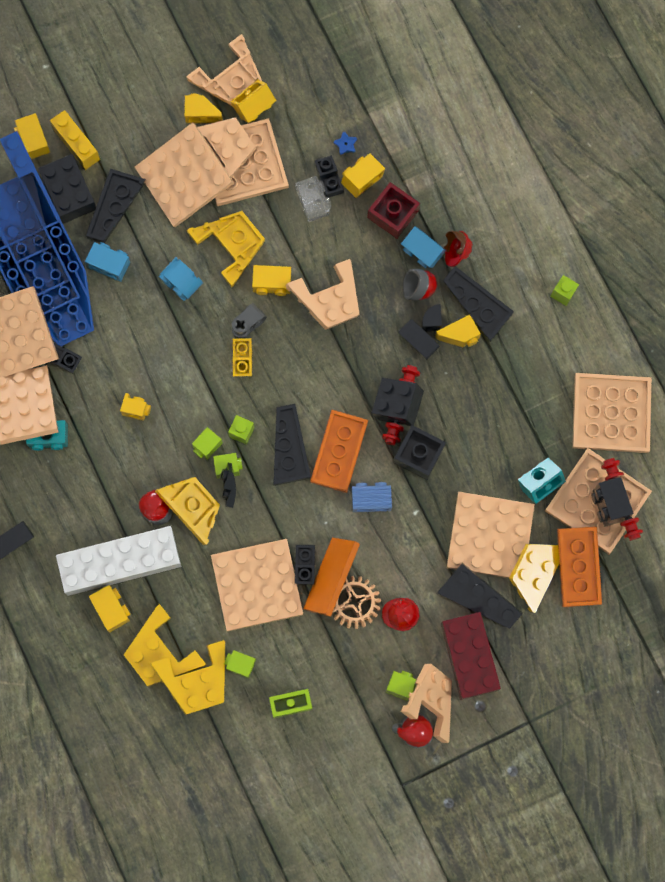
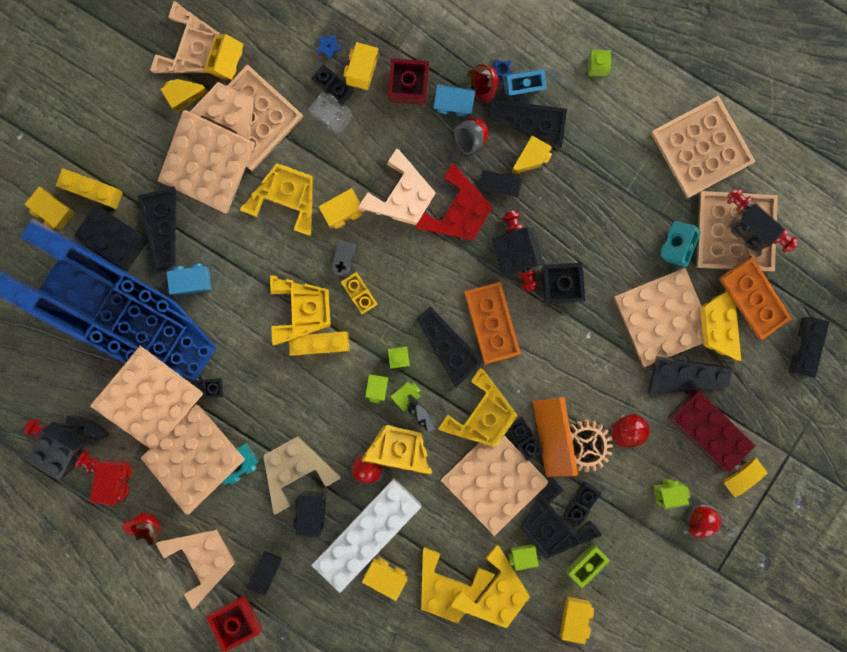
camera: 25 degrees left, 10 degrees up
yellow brick [120,393,151,421] -> none
dark azure brick [159,257,203,301] -> none
medium blue brick [352,482,392,512] -> none
light nougat wing [401,664,452,743] -> none
black brick [422,304,442,332] -> none
none -> tan wing [263,436,341,515]
none -> yellow wing [270,276,330,345]
none -> yellow brick [289,331,350,356]
none -> black brick [293,491,327,537]
none -> red wing [415,163,493,241]
none -> yellow wing [438,367,518,447]
none -> blue plate [494,59,513,83]
none -> dark azure brick [502,69,547,95]
none -> black wing [521,477,602,559]
none -> yellow brick [559,597,594,644]
none -> black slope [563,481,601,527]
none -> yellow slope [723,457,767,498]
none -> black arch [788,317,830,378]

